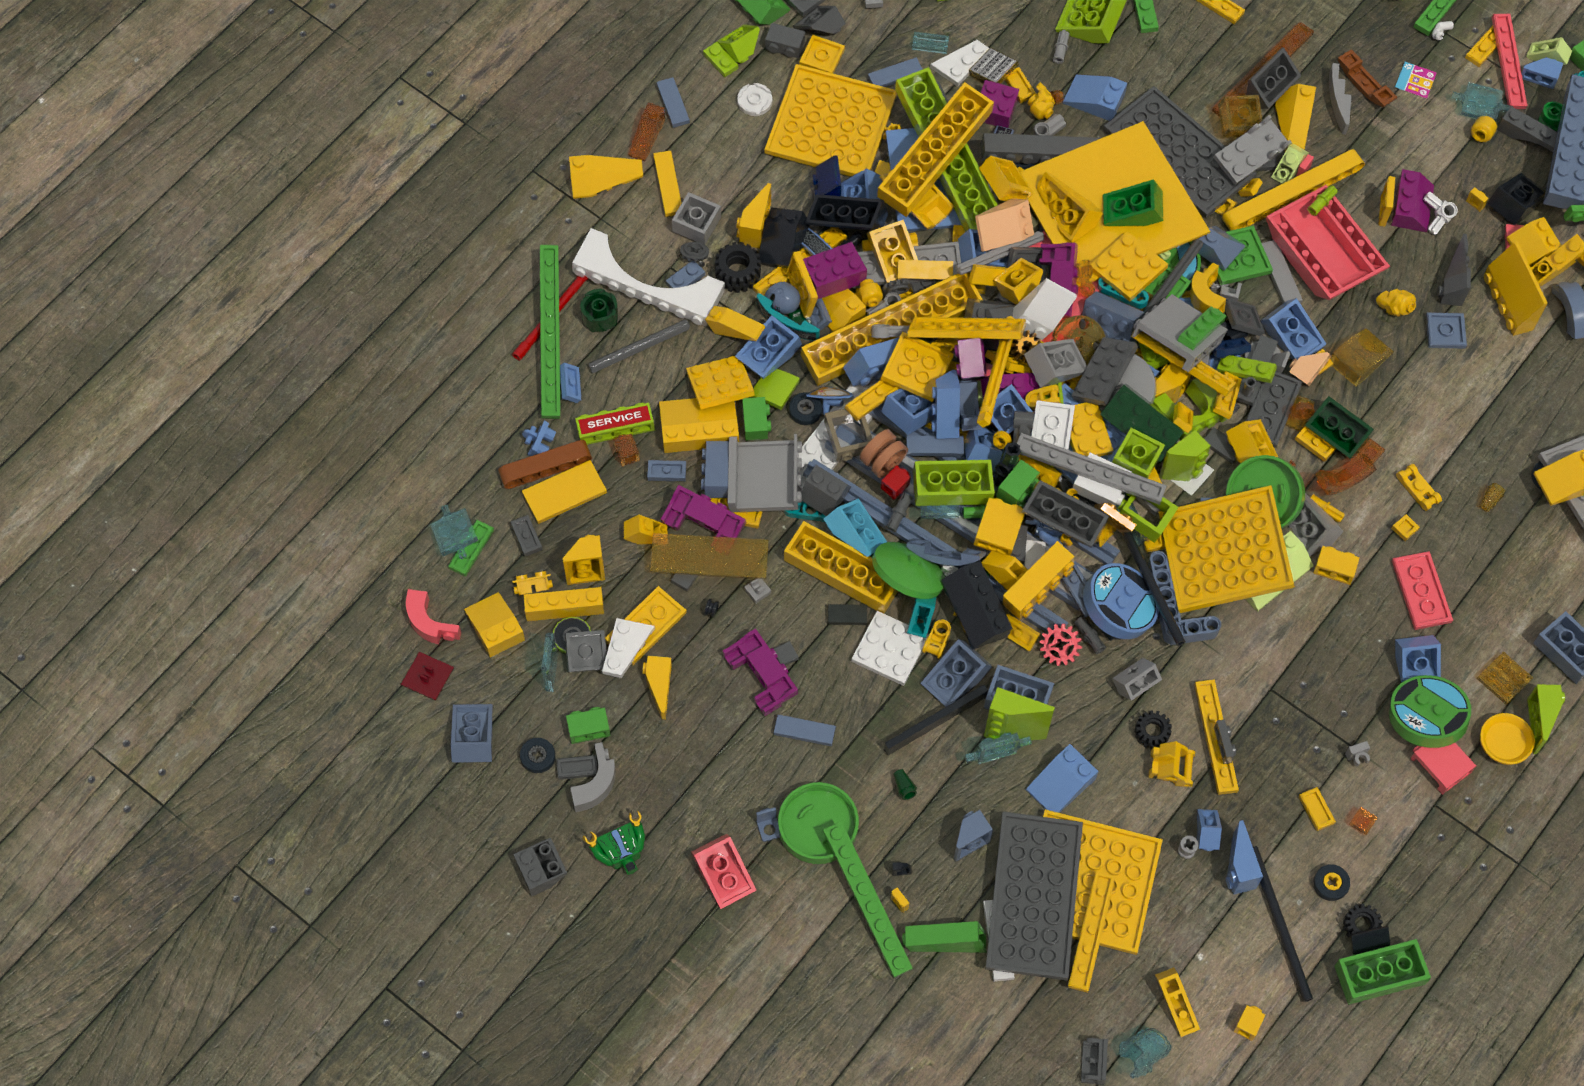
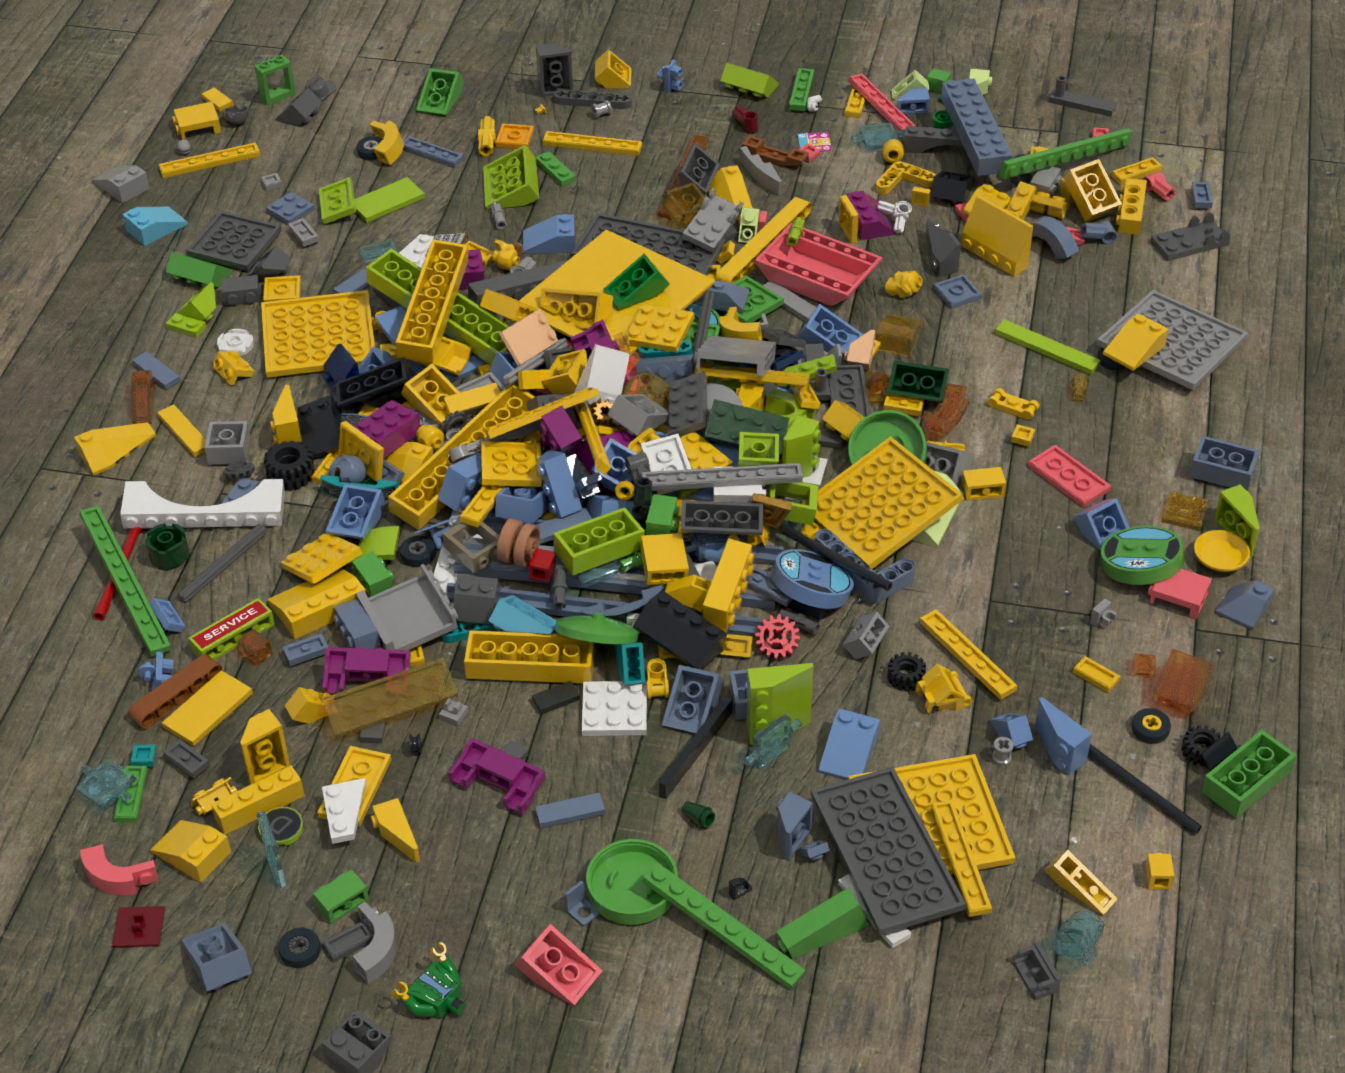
camera: 25 degrees left, 20 degrees down
dark grey plate [565,630,607,673] -> none
yellow slope [705,306,765,341] -> none
yellow tile [891,888,910,913] -> none
yellow tile [1173,401,1193,433] -> none
bright green plate [1177,306,1226,350] -> none
dark grey plate [1214,719,1236,764] -> none
none -> teal plate [131,744,157,767]
none -> yellow bracket [213,350,255,385]
none -> dark red piece [732,105,758,133]
none -> coral tile [799,143,820,163]
none -> sand blue plate [799,840,830,860]
none -> yellow beam [876,161,936,194]
none -> lime tile [995,319,1101,375]
none -> clear orange slope [1154,649,1213,715]
none -> sand blue slope [1215,580,1275,630]

